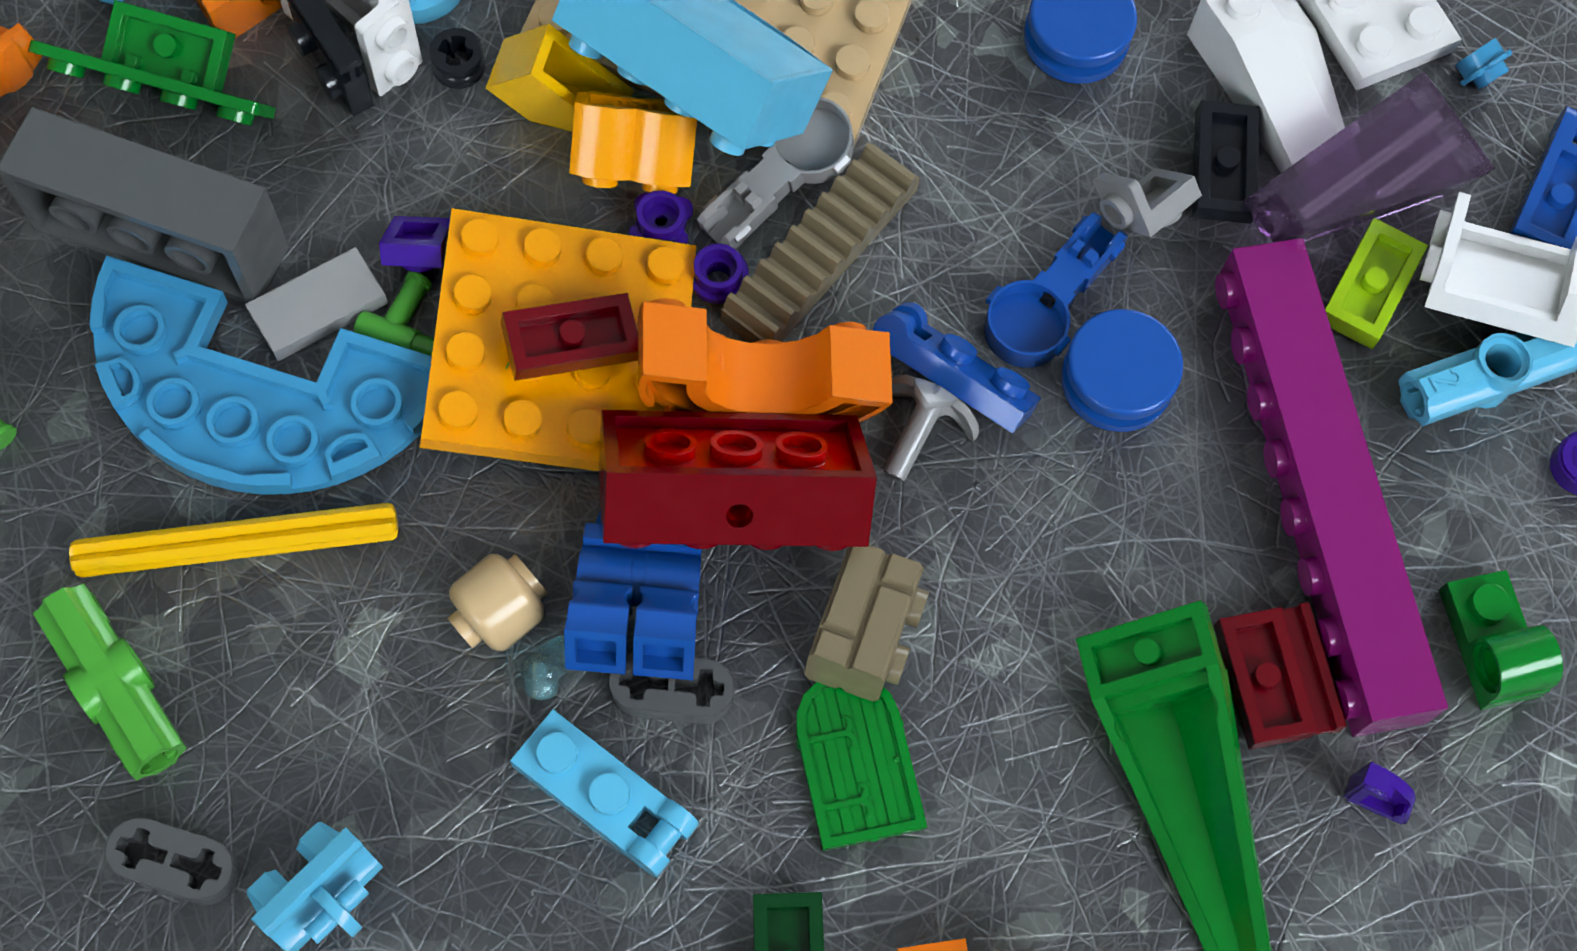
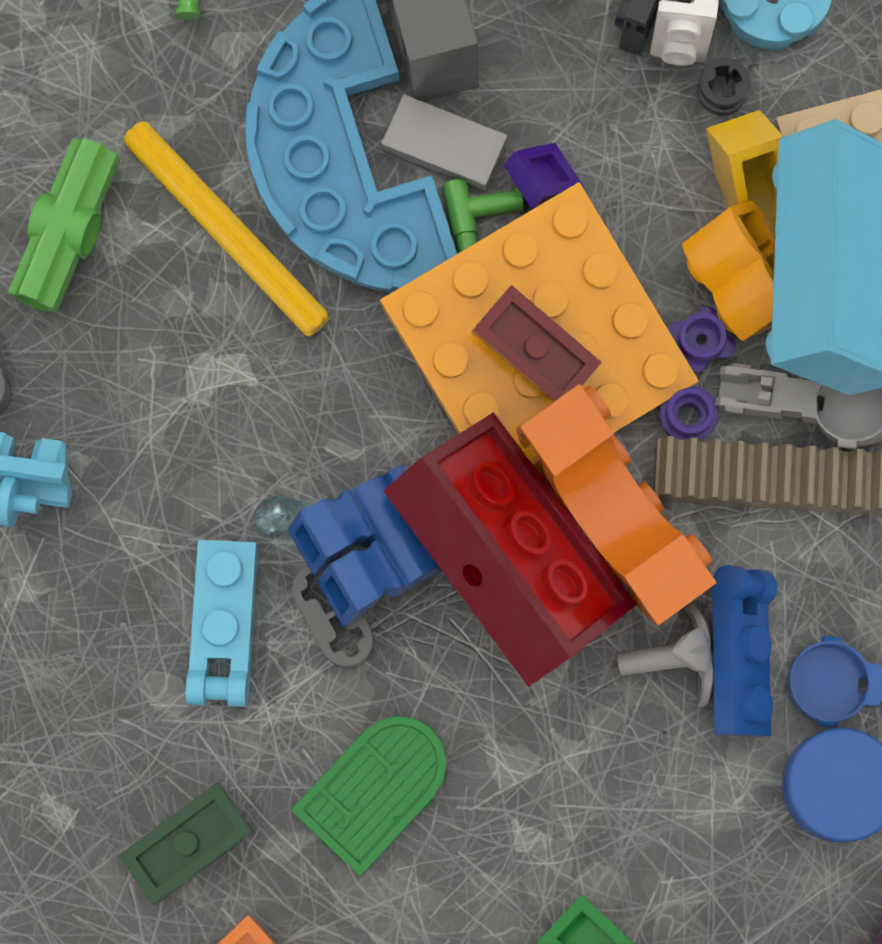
camera: 70 degrees right, 10 degrees up
tan head [447,554,548,651] -> none
dark tan brick [804,545,930,702] -> none

